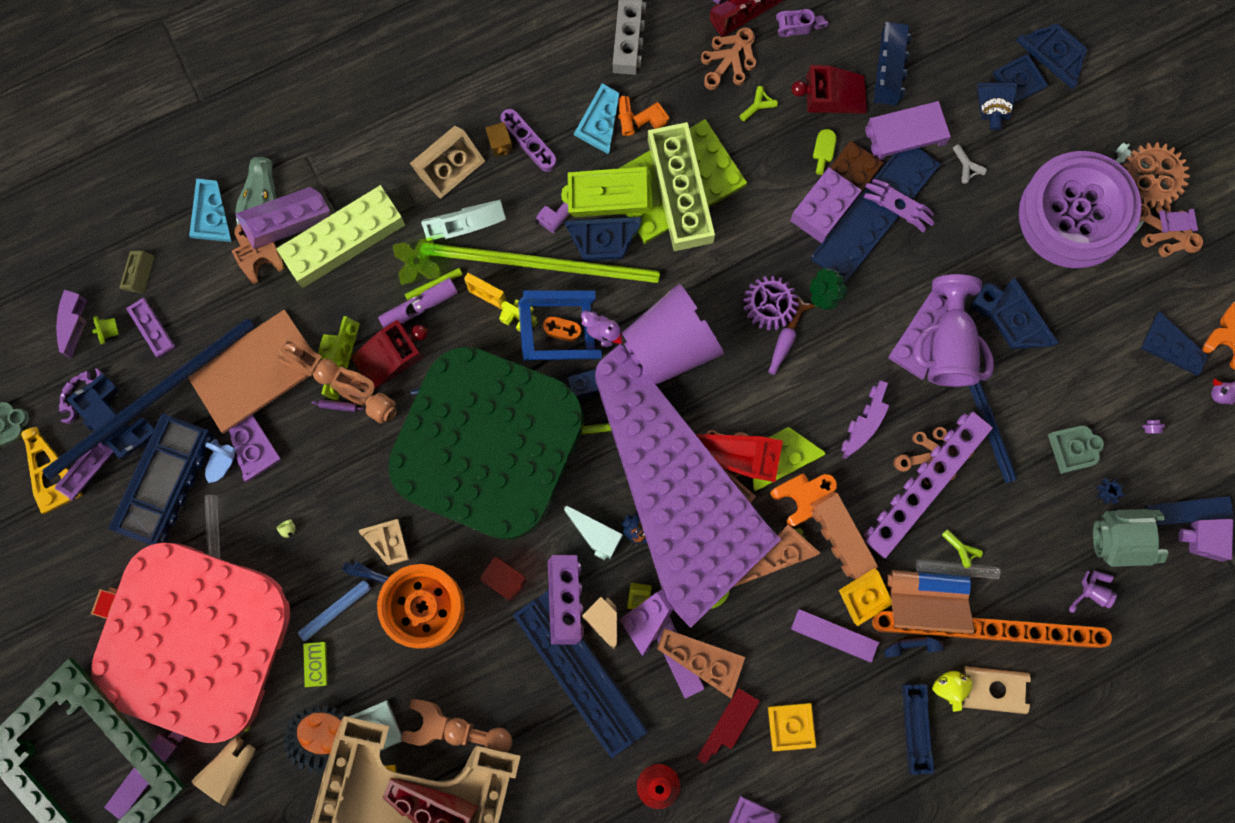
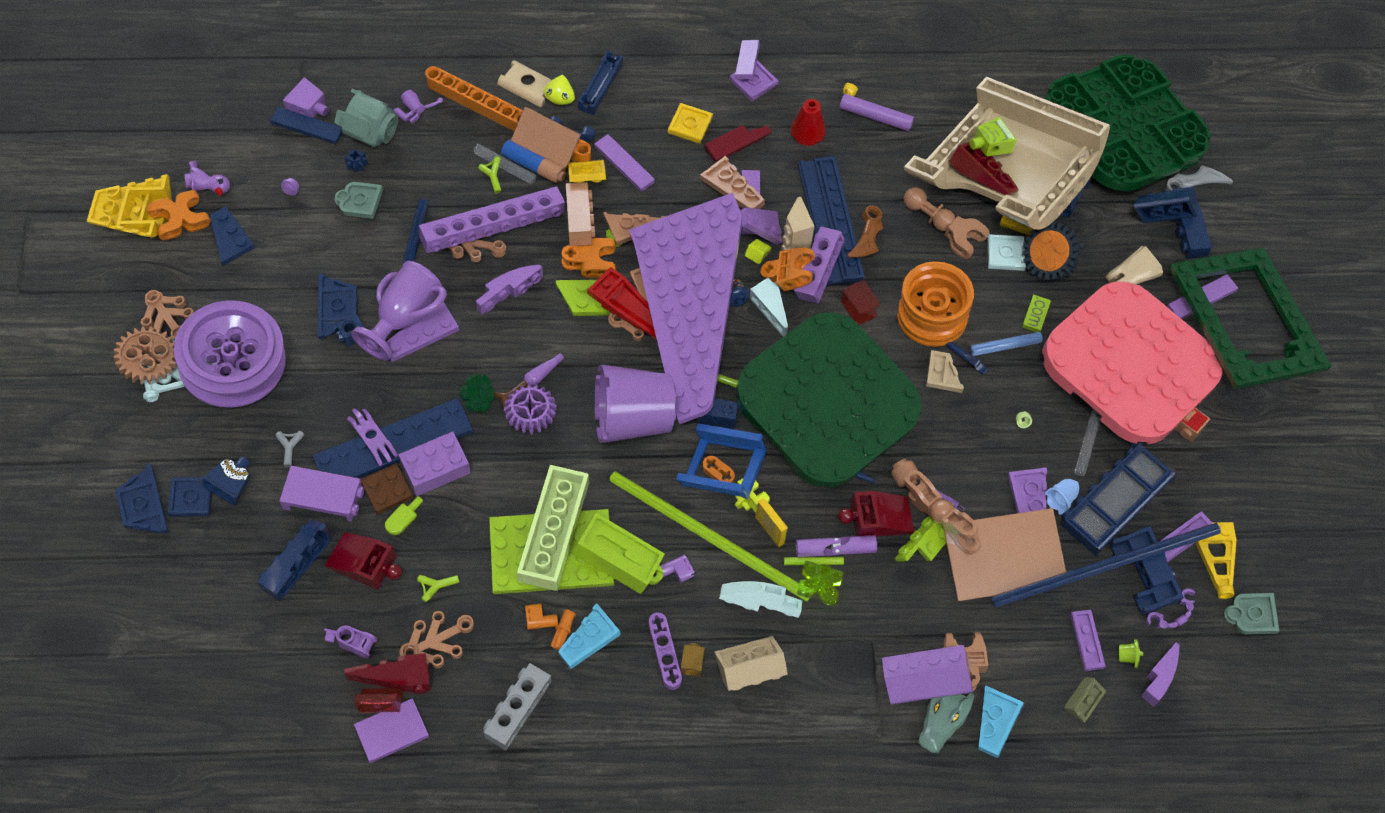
camera: 160 degrees left, 15 degrees down
yellowish green brick [277,185,405,288] -> none
dark blue wing [565,217,642,261] -> none
medium lavender animal [581,310,622,348] -> none
medium lavender piece [1159,209,1198,233] -> none
none -> orange piece [761,247,815,291]
none -> dark orange piece [847,205,883,258]

